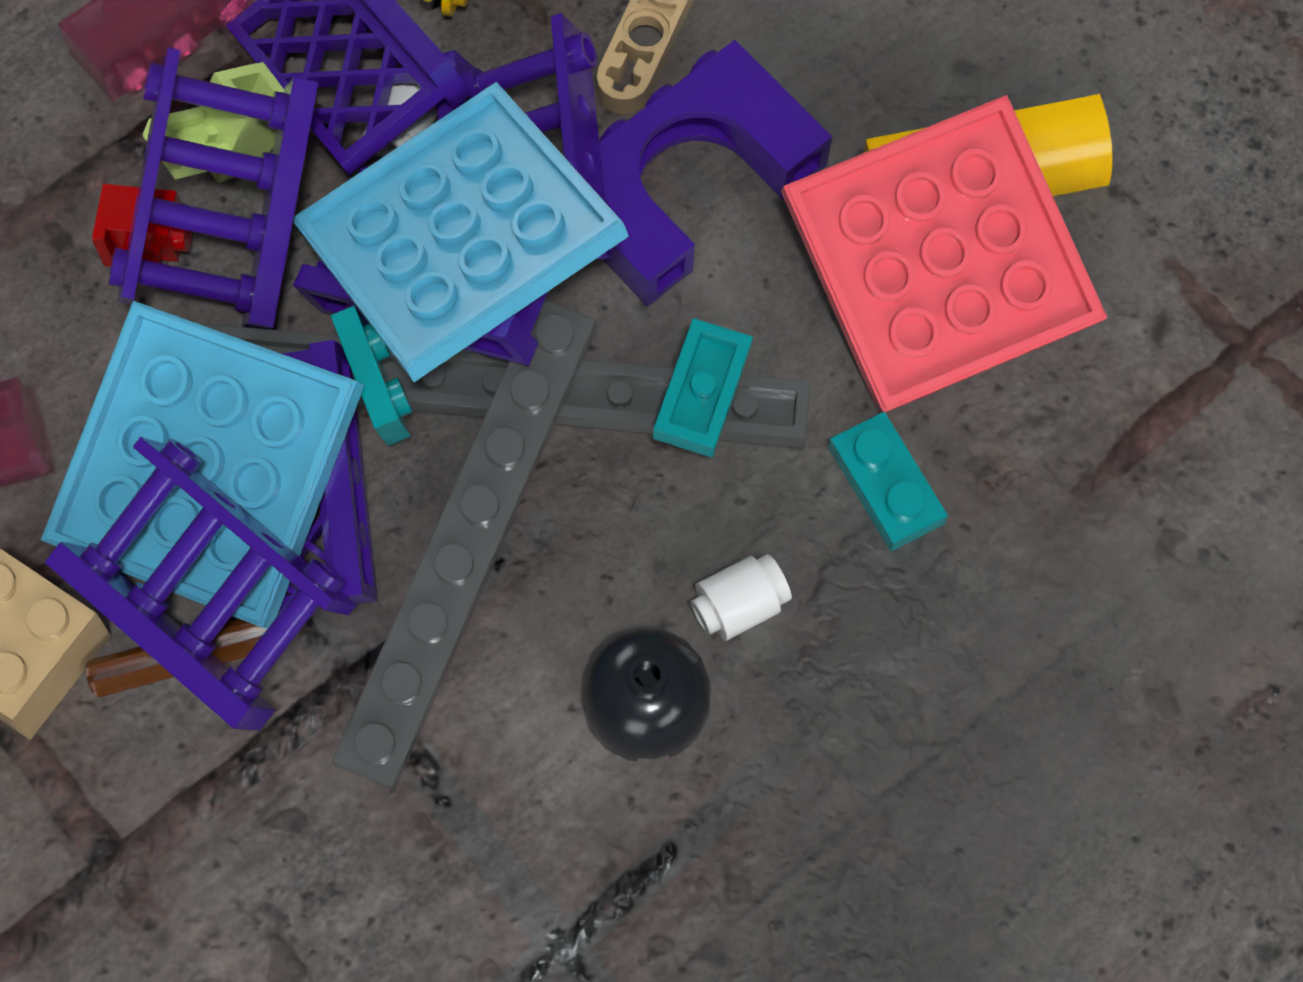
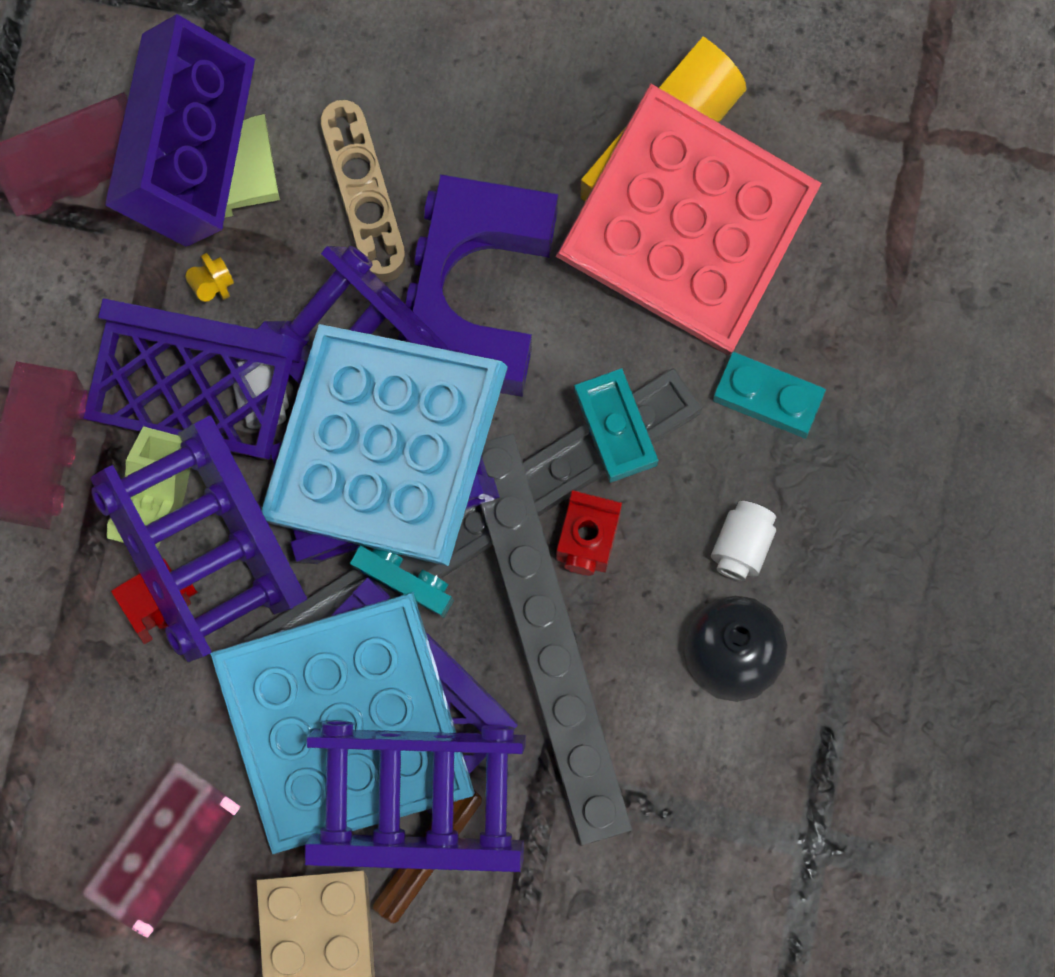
camera: 35 degrees left, 5 degrees up
none -> red brick [557,490,622,576]

